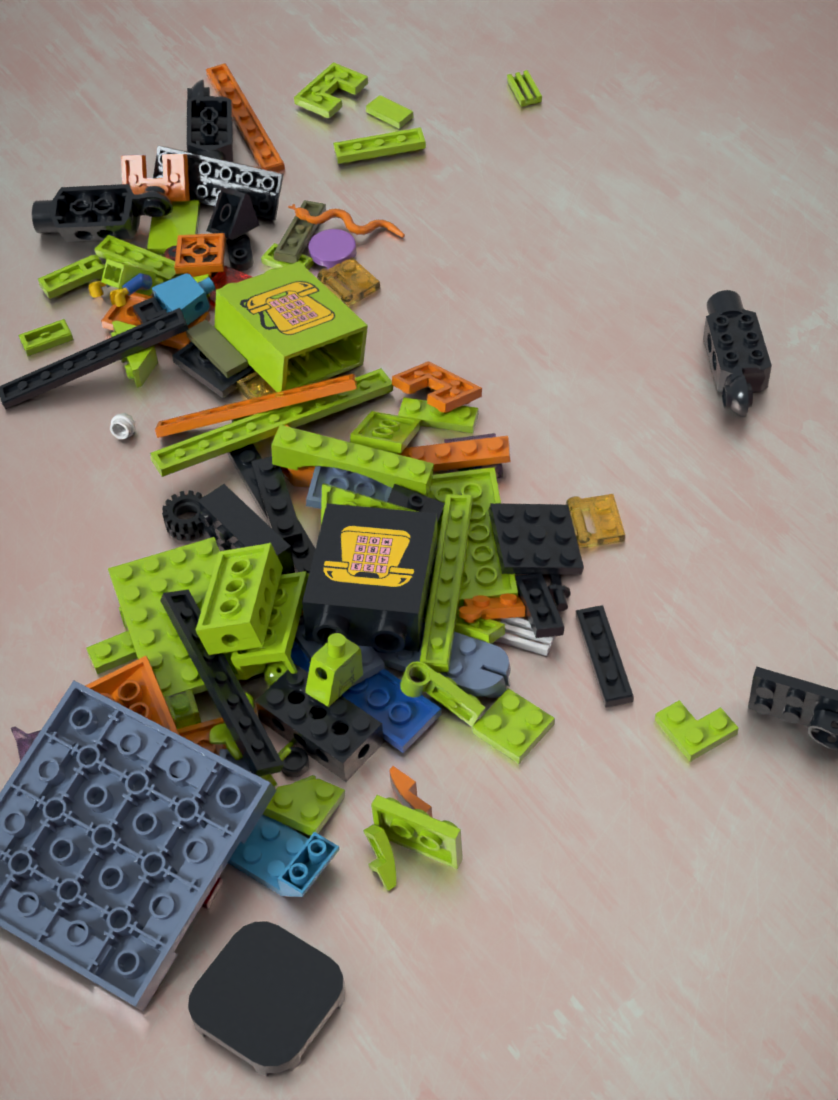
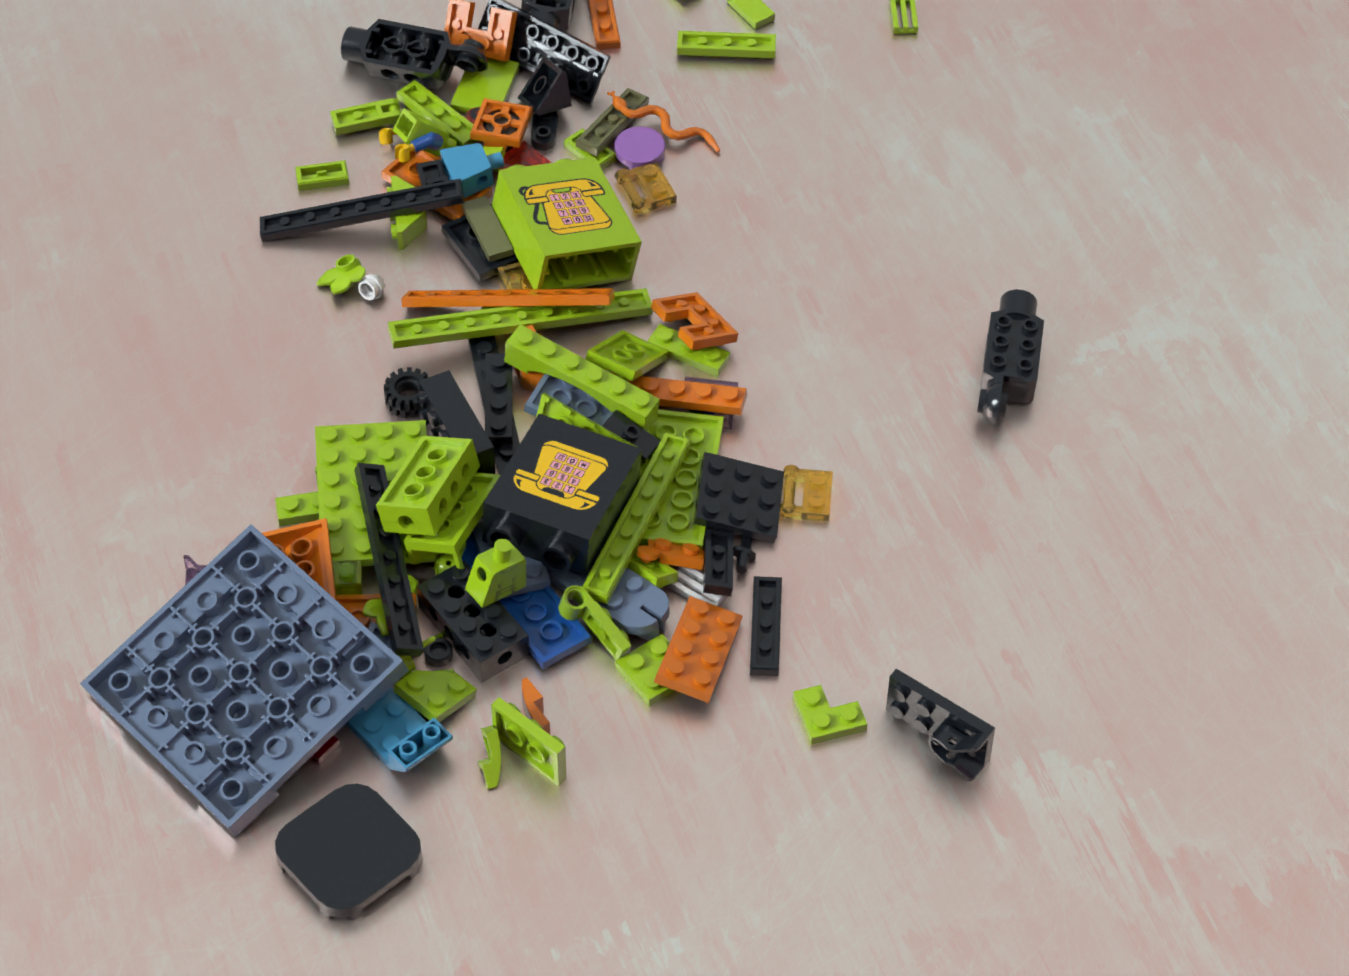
camera: 10 degrees right, 0 degrees up
none -> lime plate [316,254,366,295]
none -> orange plate [654,596,743,703]

